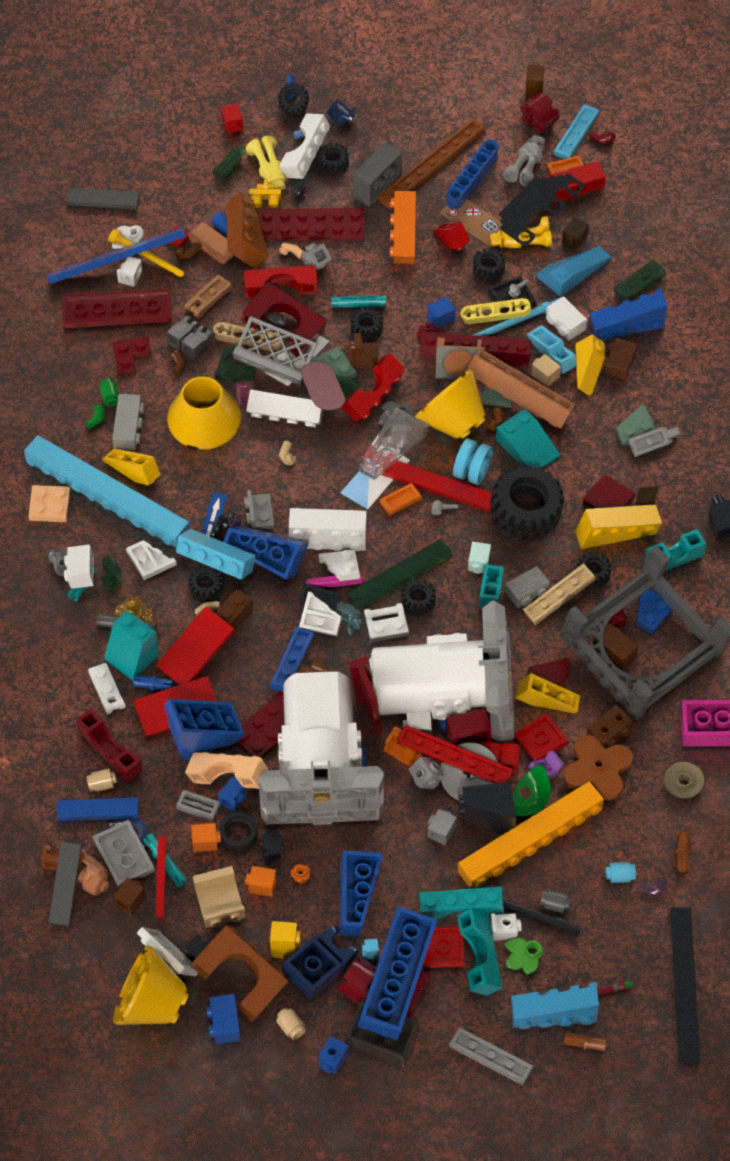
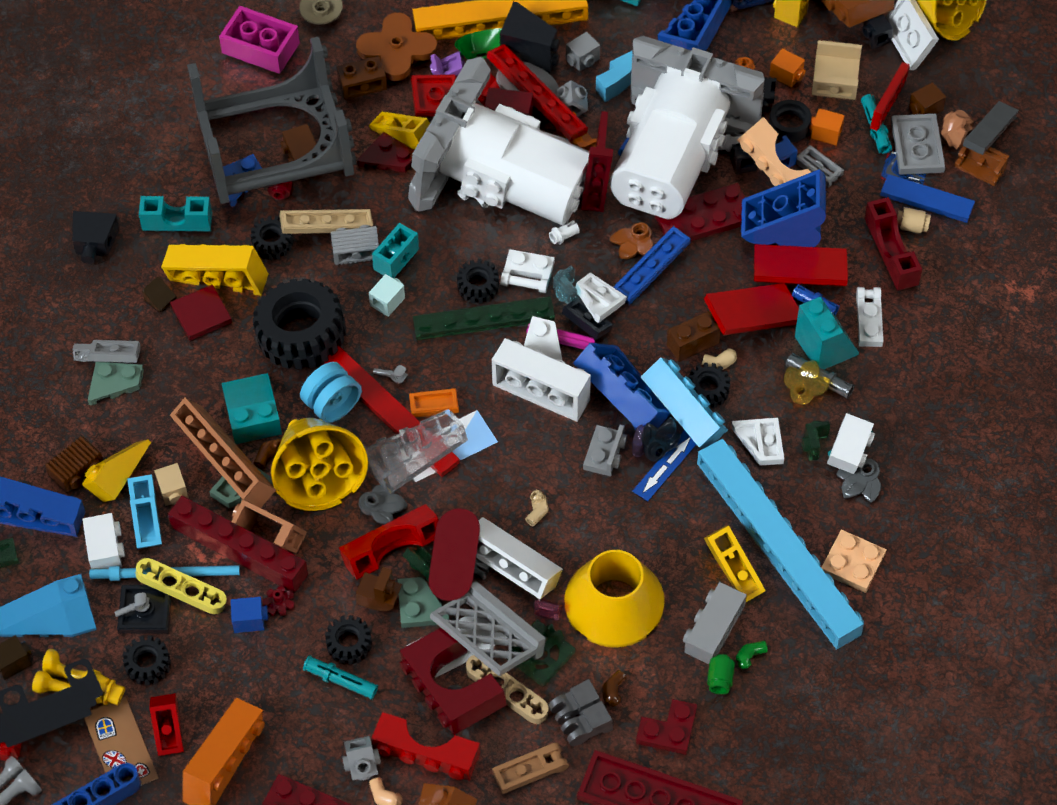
camera: 155 degrees left, 0 degrees up
none -> medium azure slope [596,51,632,102]

